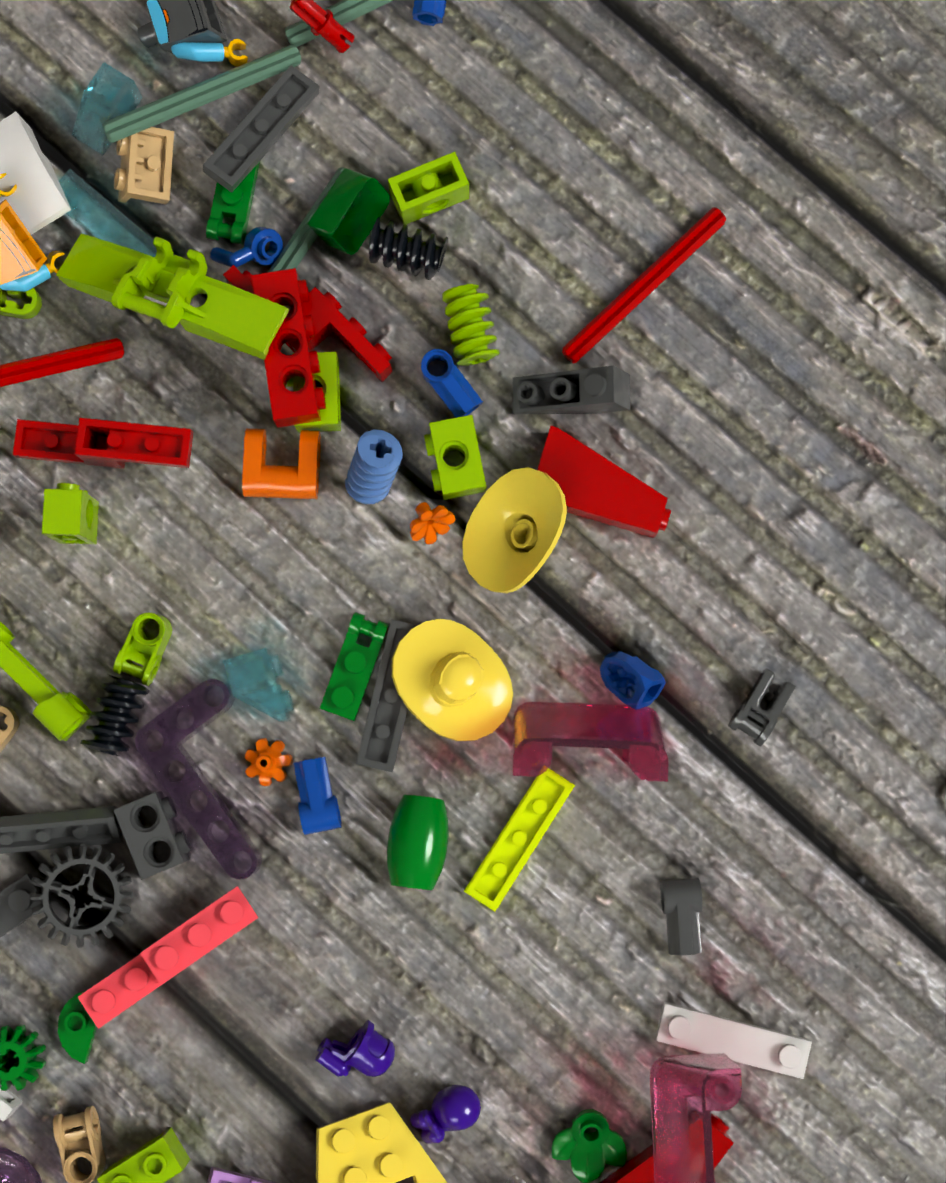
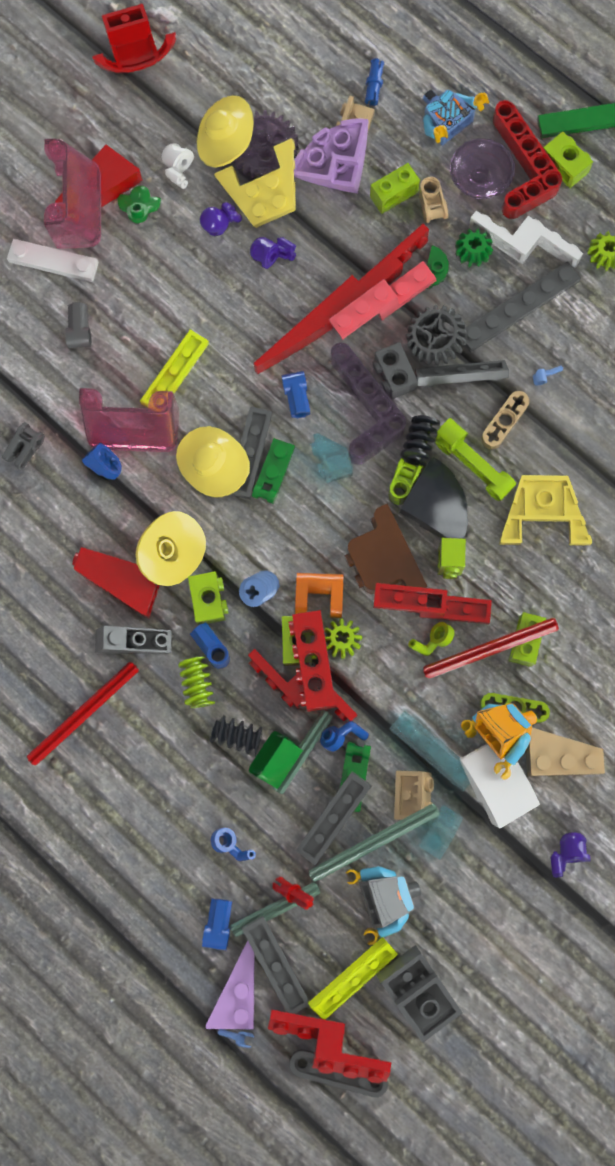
camera: 175 degrees left, 5 degrees down
lime piece [56,233,289,360] -> none
orange plant [245,738,293,787] -> none
green piece [387,795,449,891] -> none
lime brick [388,151,469,225] -> none
orange plant [410,502,455,544] -> none
none -> blue plate [211,828,256,861]
none -> red slope [253,224,429,374]
none -> lime gear [324,618,362,659]
none -> reddish brown brick [344,503,428,594]
none -> black brick [400,457,468,539]
none -> lime plate [408,622,454,656]

